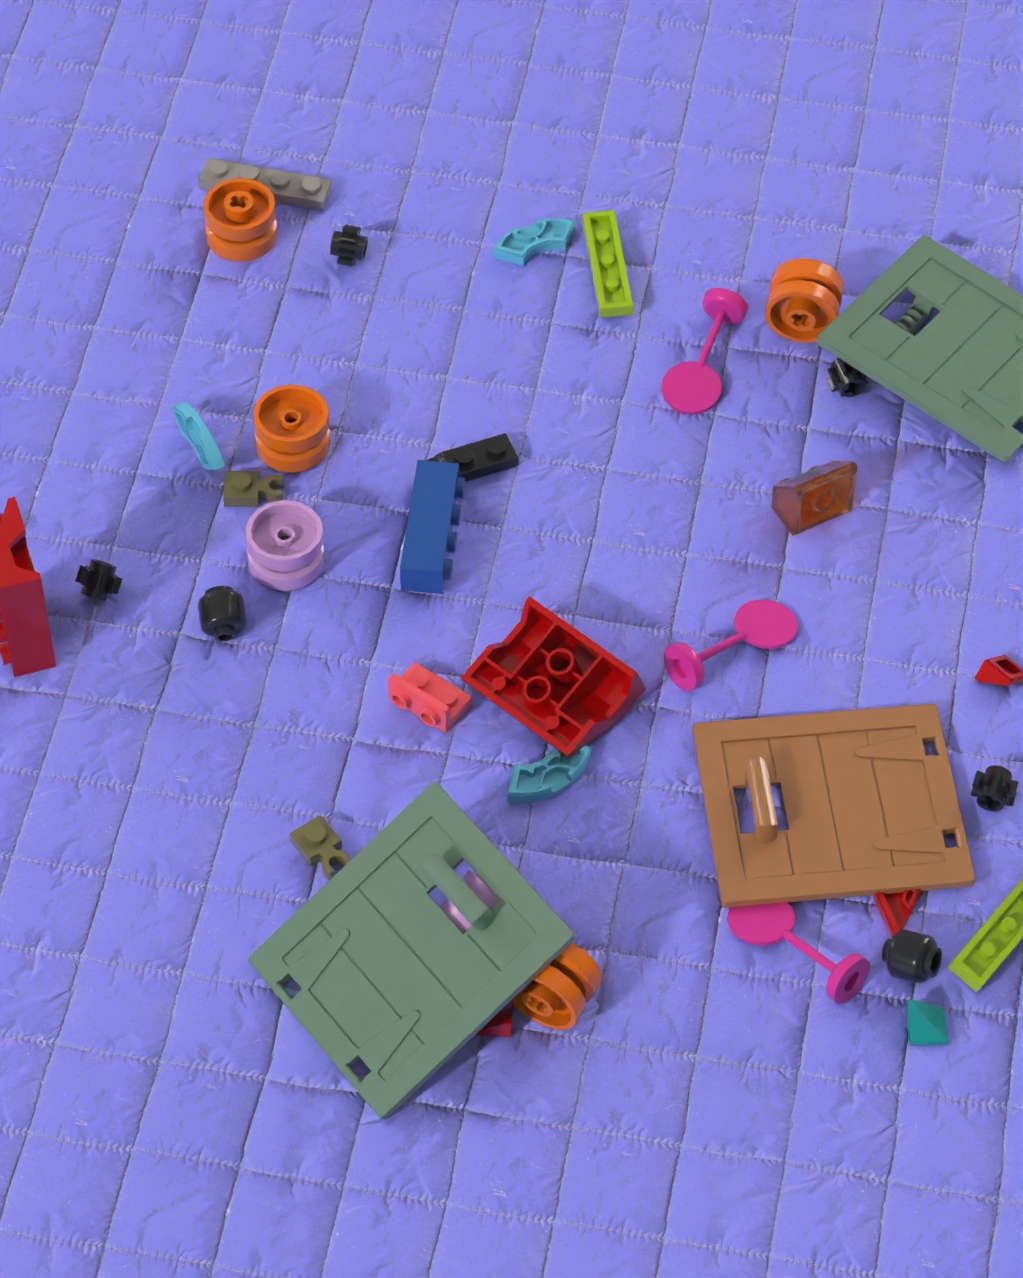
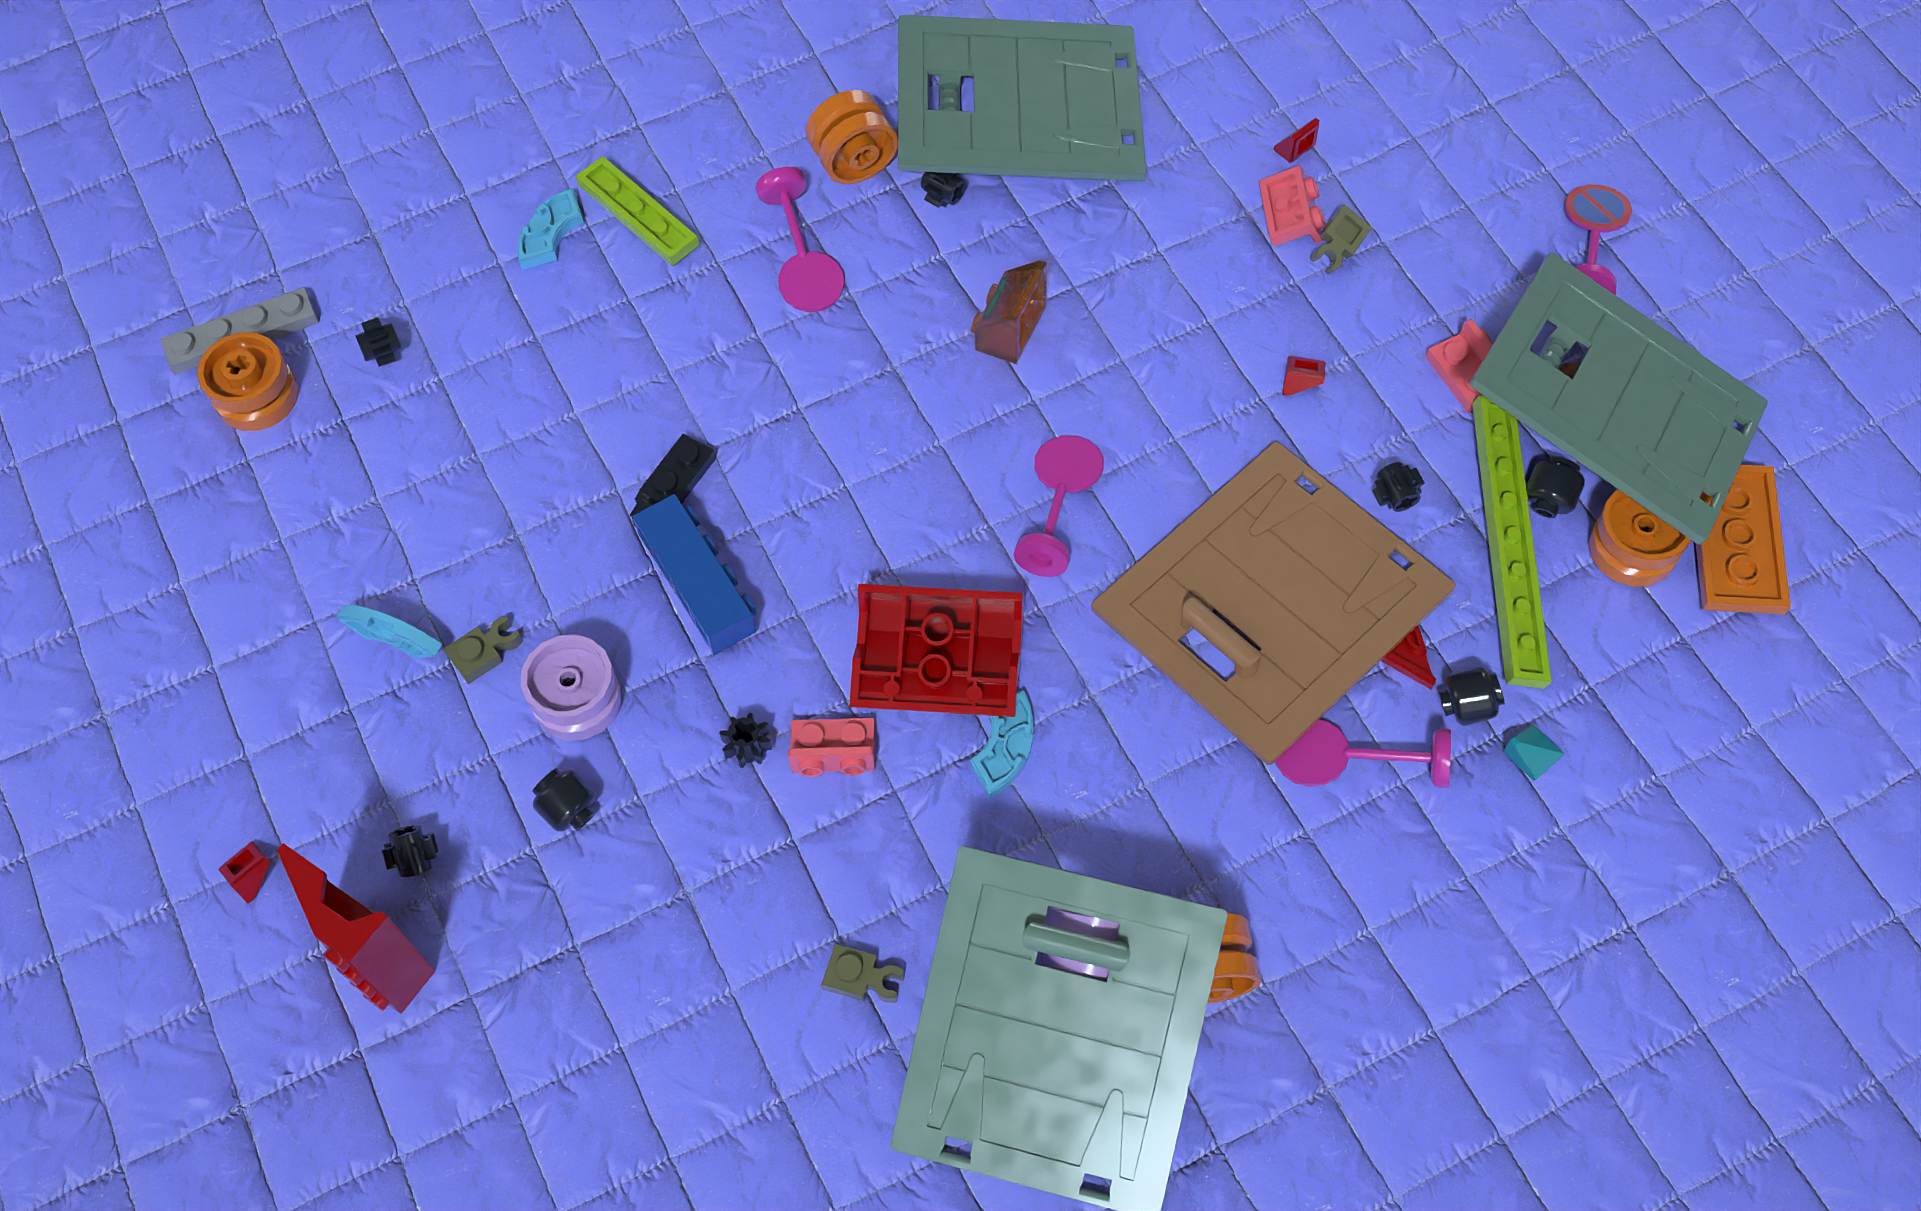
camera: 35 degrees left, 10 degrees up
orange wheel [253,384,331,473] -> none
none -> black gear [719,713,773,768]

